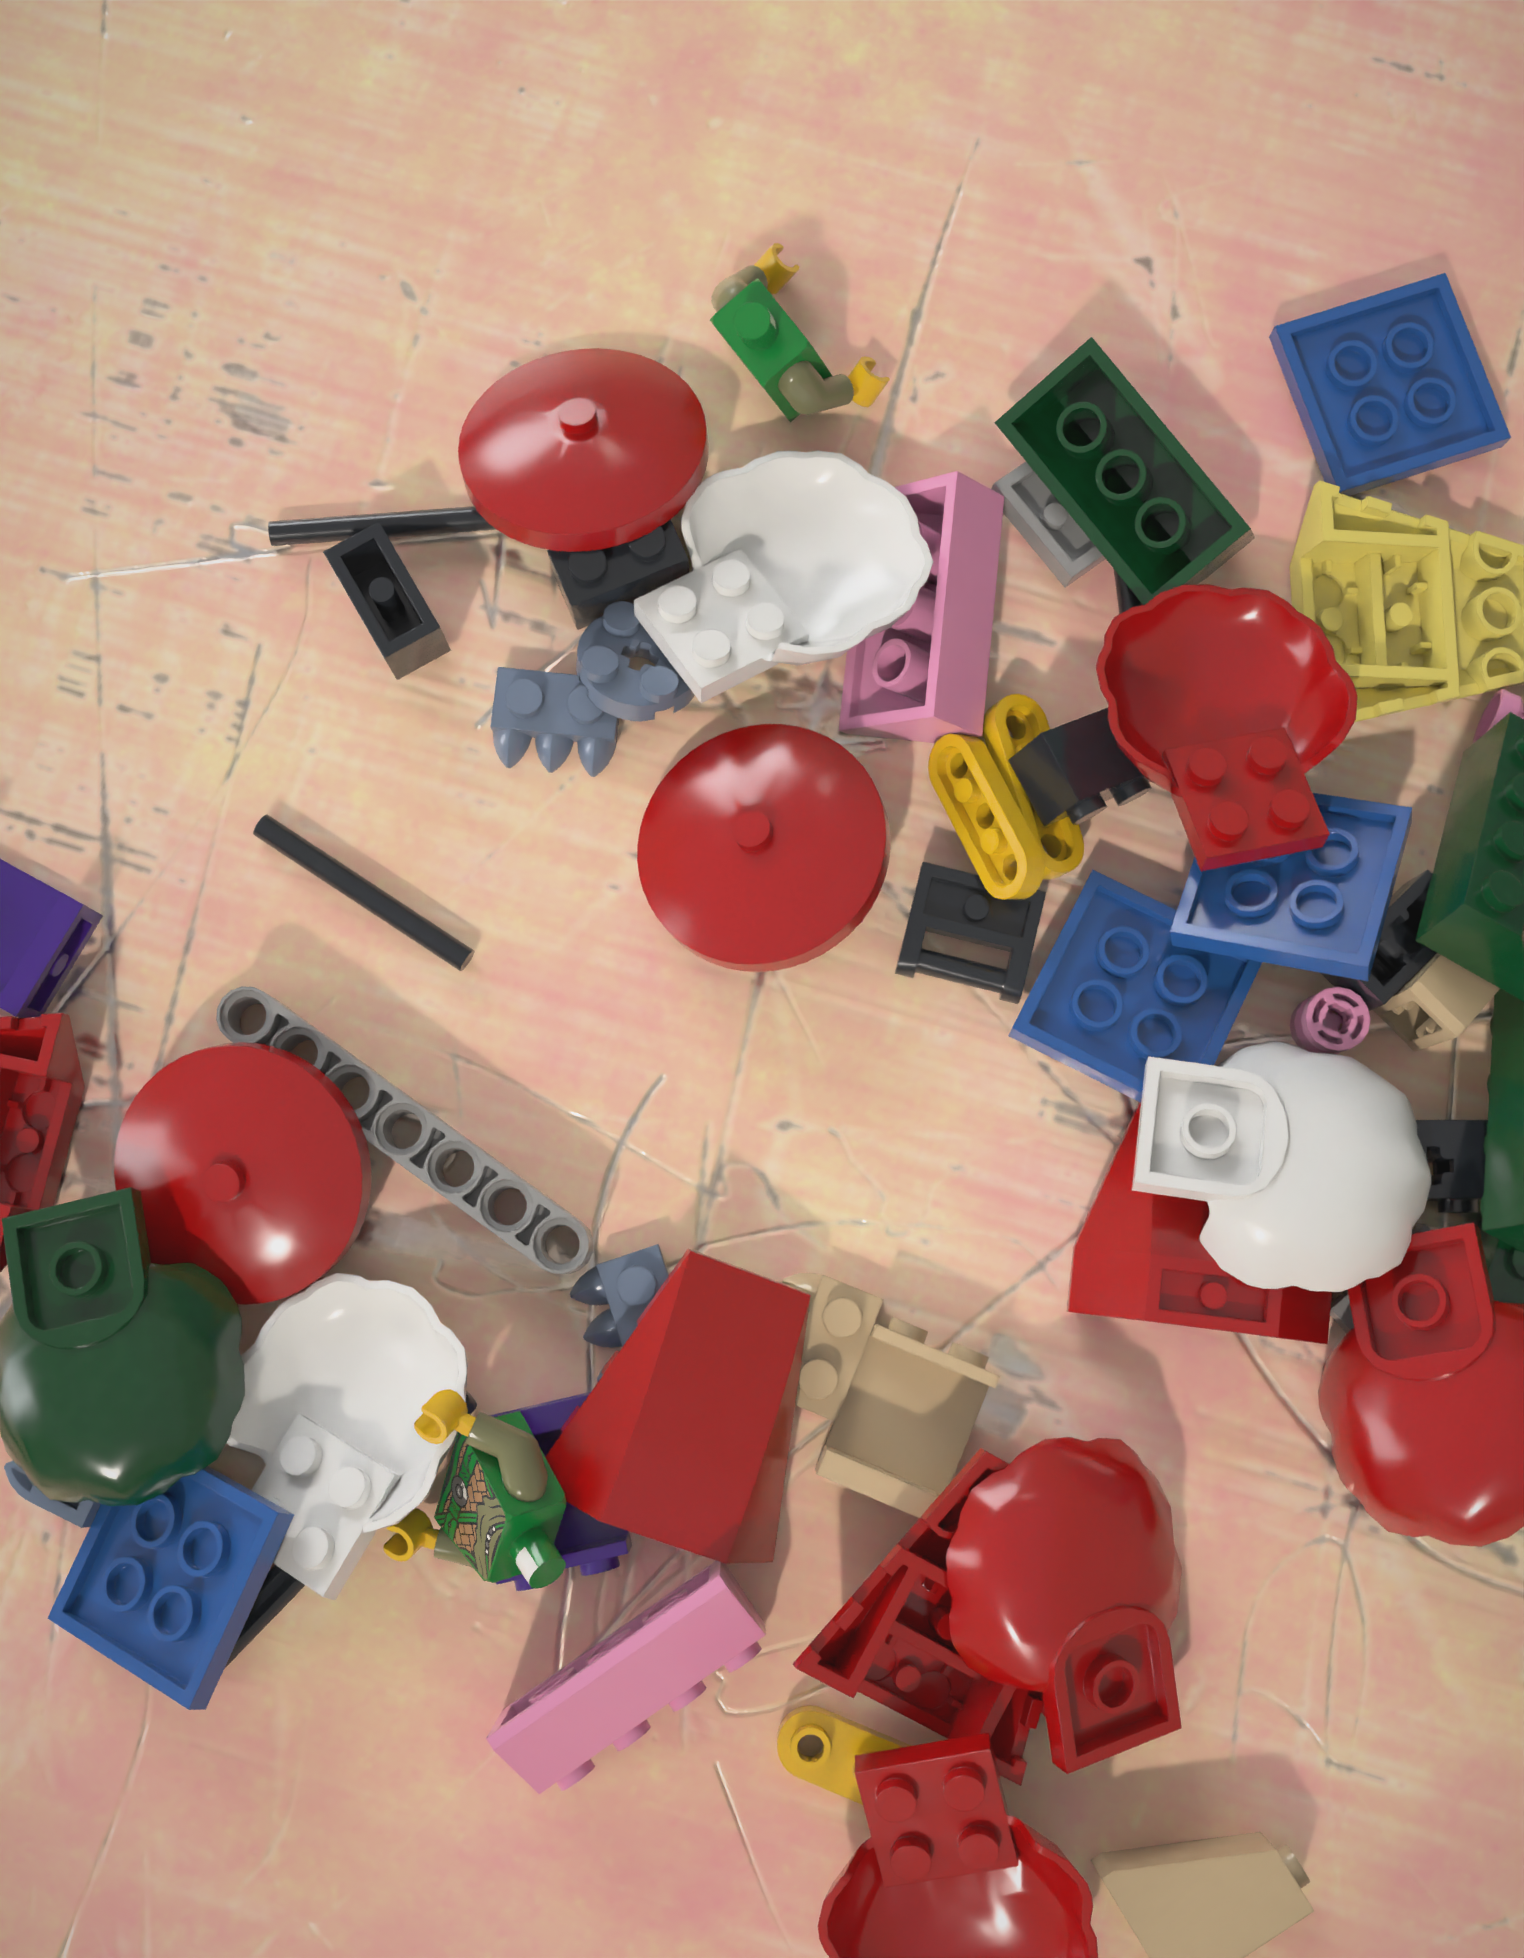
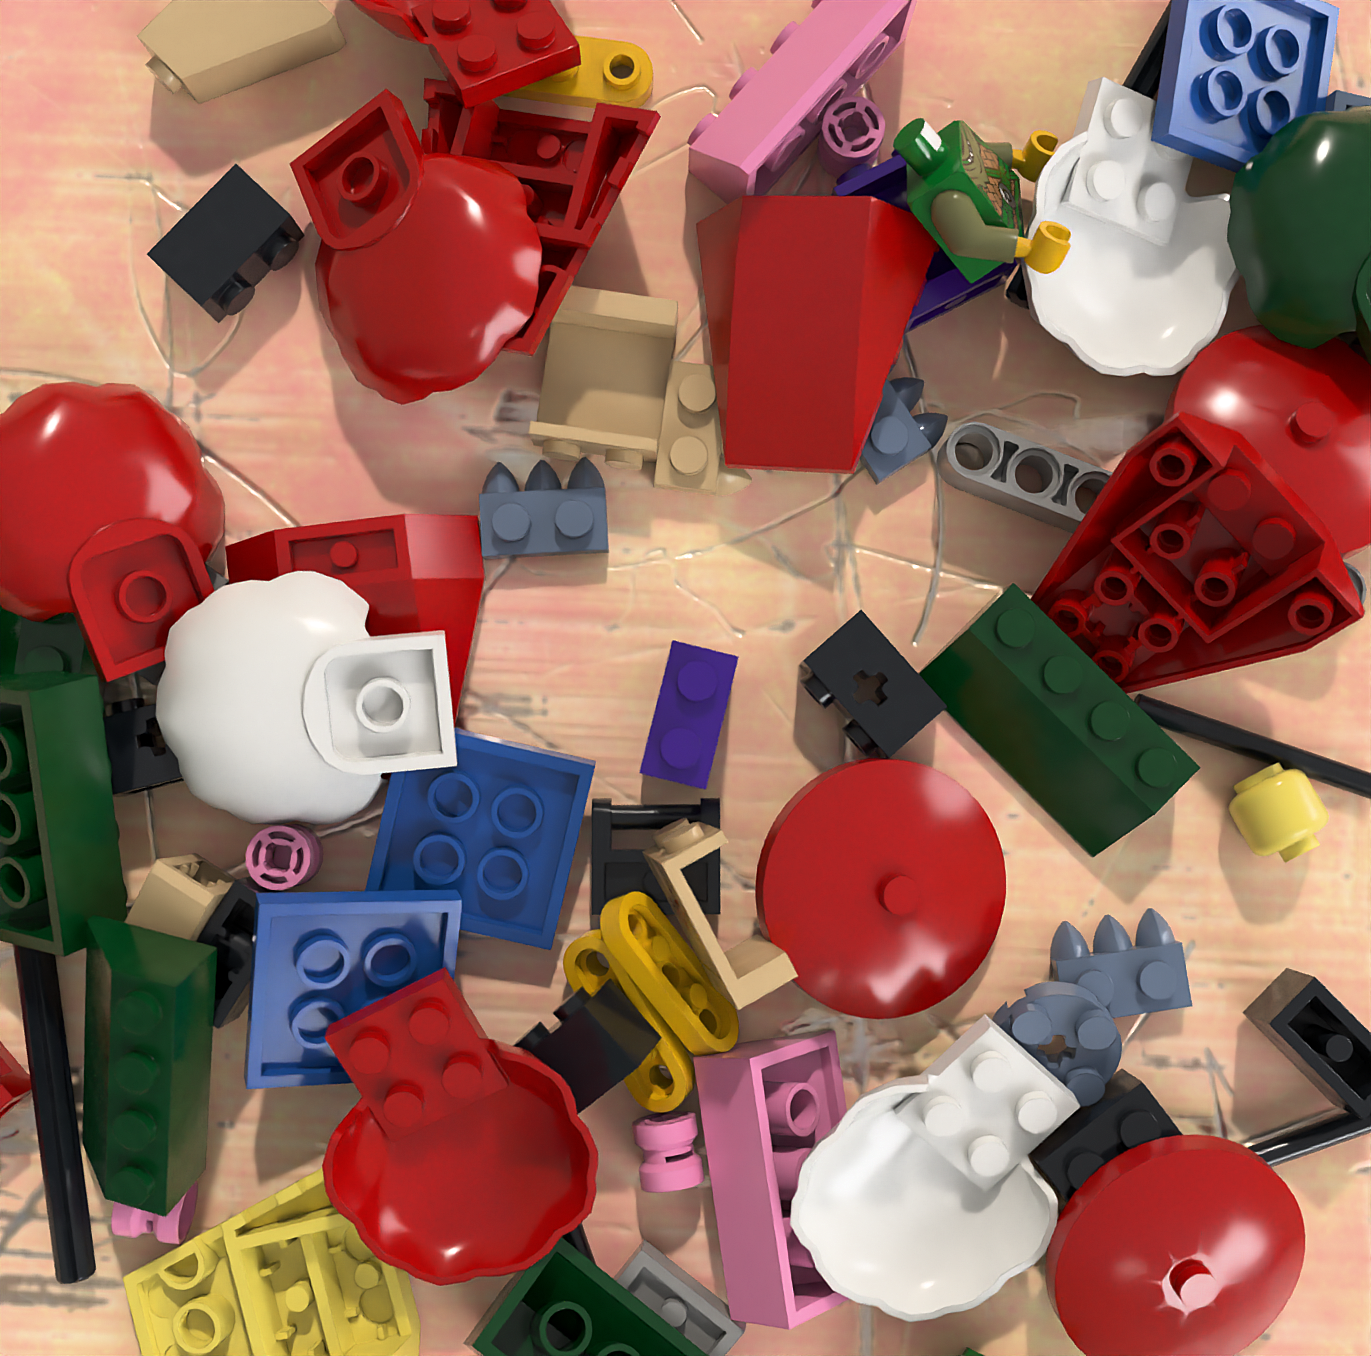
camera: 165 degrees right, 5 degrees up
none -> black brick [147,163,305,323]
none -> sand blue plate [479,457,609,559]
none -> bright pink wheel [632,1111,705,1193]
none -> dark purple panel [639,640,739,790]
none -> tan panel [642,818,798,1010]
none -> black brick [799,610,947,758]
none -> bright pink wheel [817,96,885,179]
none -> dark green slope [918,583,1201,857]
none -> red wedge [1030,411,1365,694]
none -> light yellow head [1228,763,1329,863]

